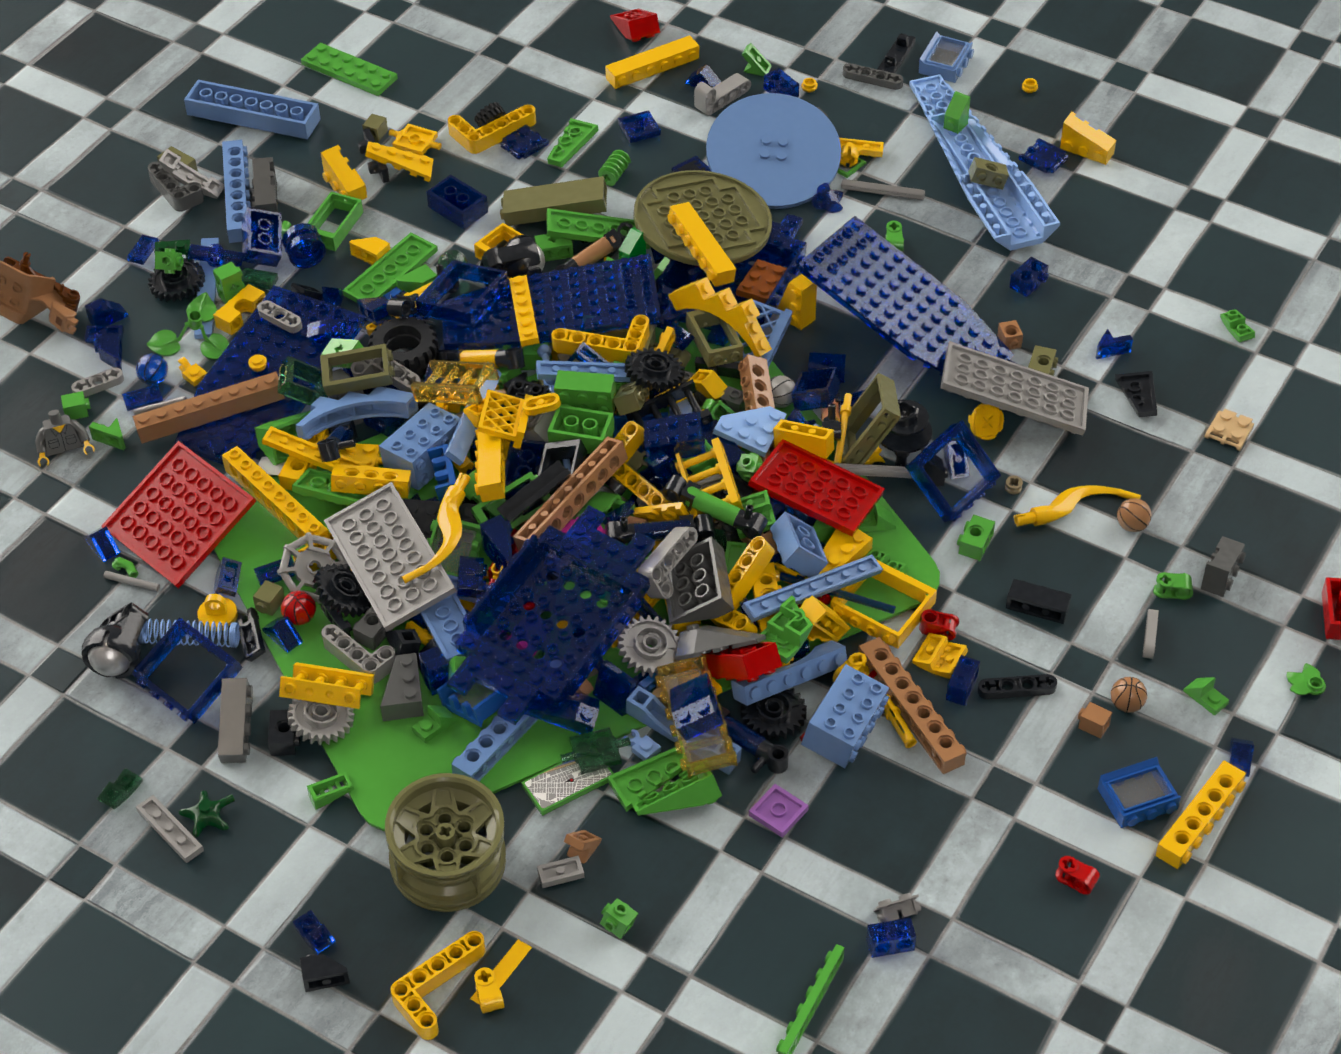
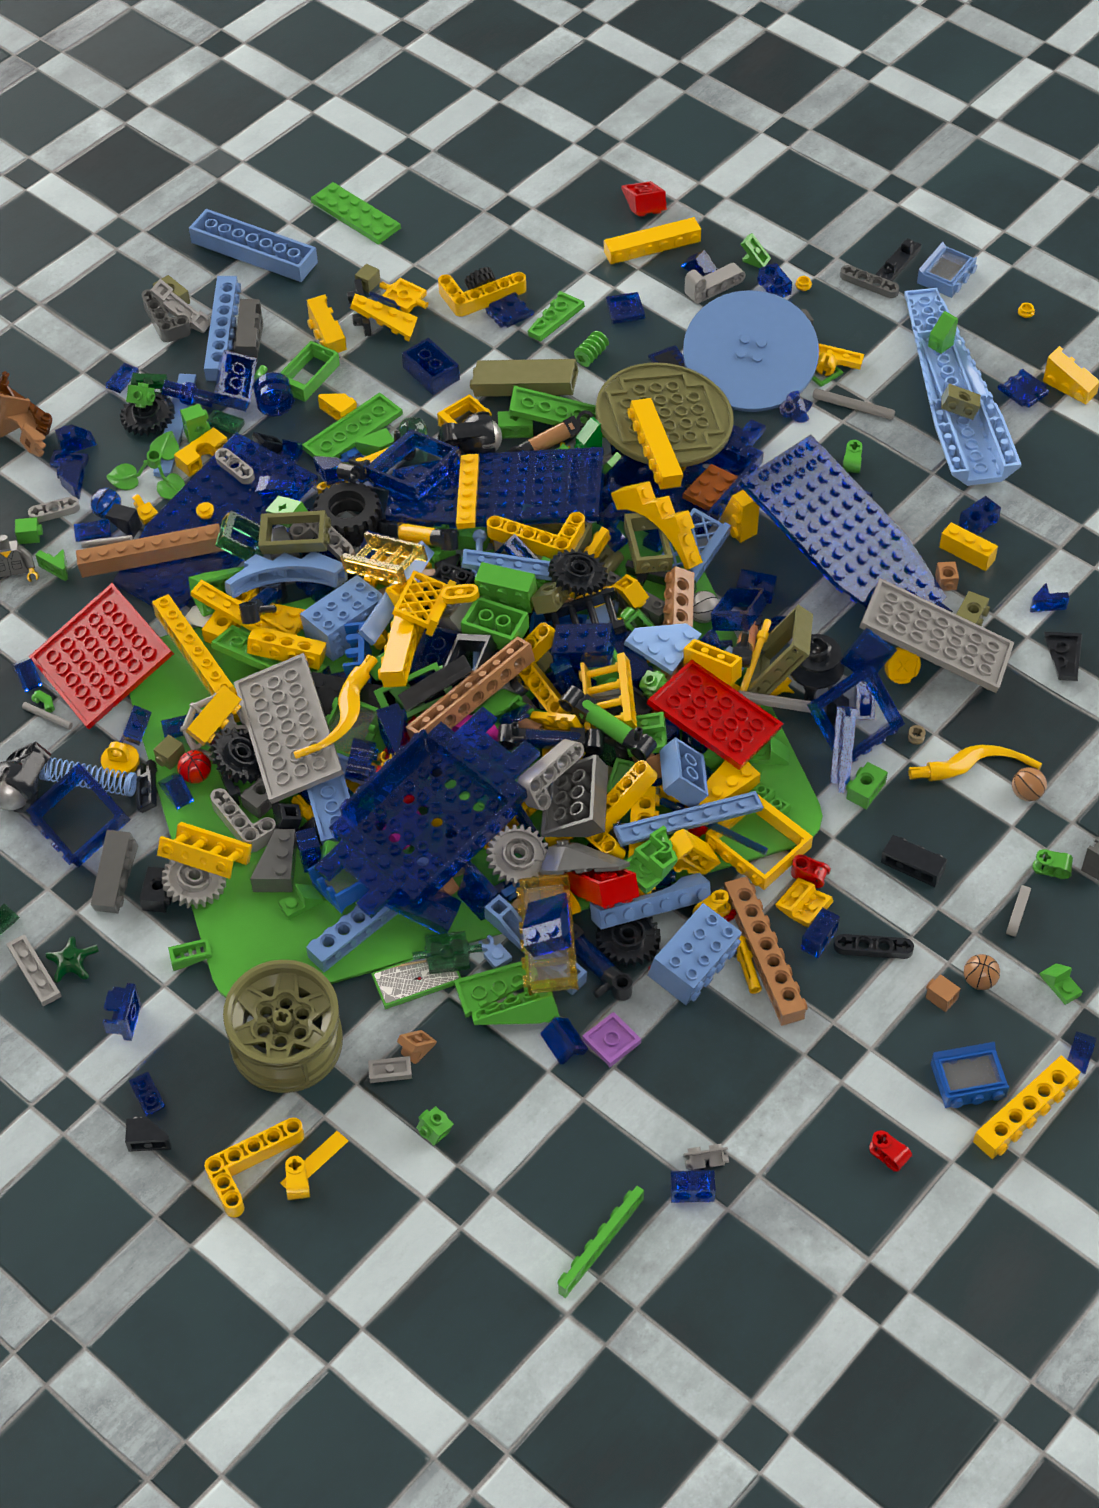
camera: 10 degrees right, 5 degrees up
none -> clear blue panel [103,983,142,1041]
none -> black slope [105,503,142,539]
none -> yellow brick [186,685,242,746]
none -> piece [369,291,401,311]
none -> clear blue panel [540,1017,589,1065]
none -> clear blue fence [830,706,857,793]
none -> clear blue slope [841,628,897,677]
none -> yellow brick [939,522,998,571]

